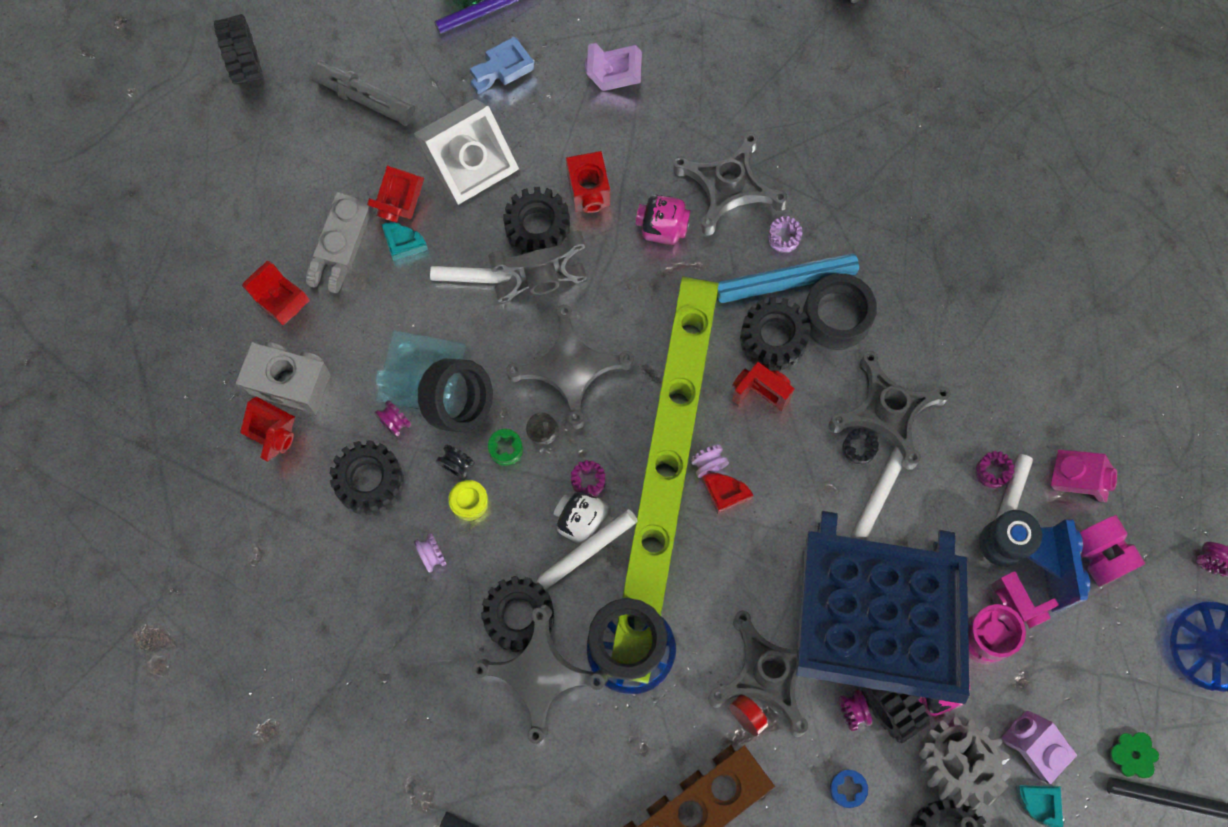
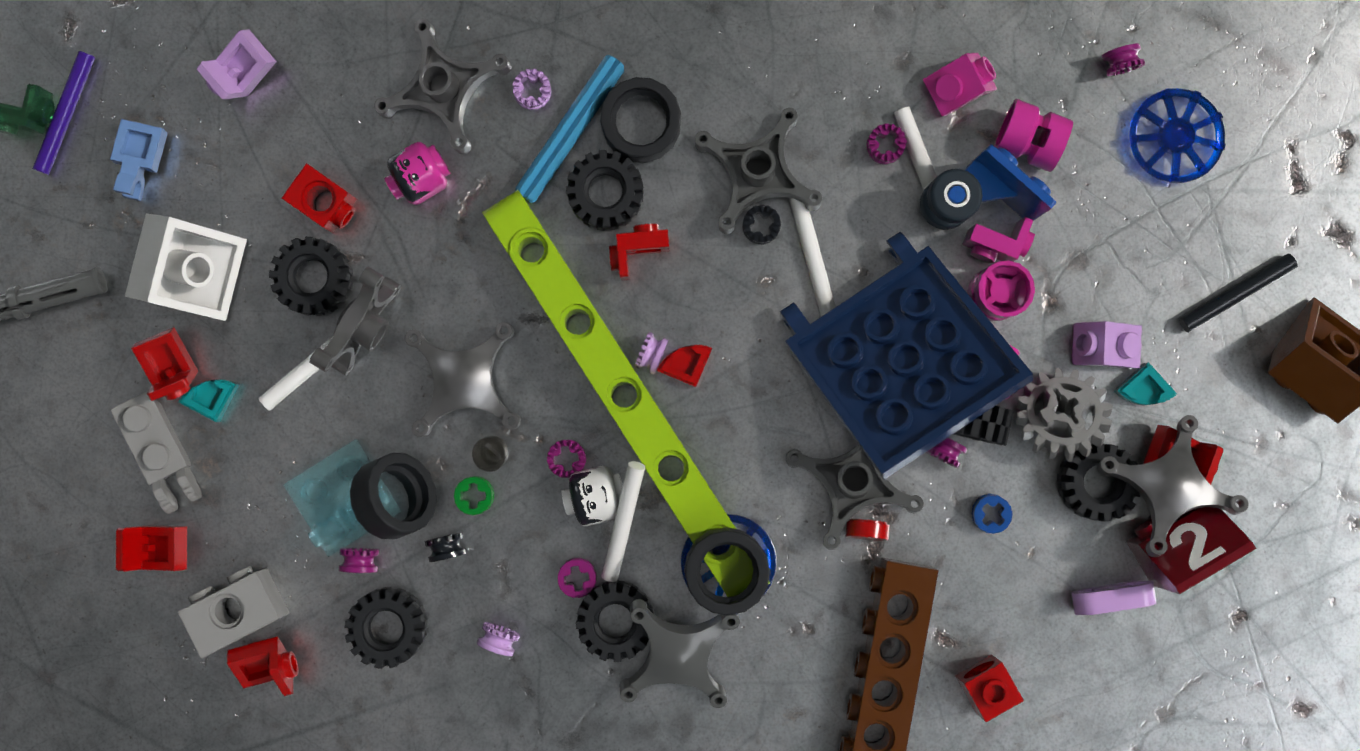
camera: 45 degrees left, 15 degrees up
neon yellow tile [449,480,488,521] -> none
green plant [1110,732,1159,779] -> none
none -> magenta bush [558,558,597,598]

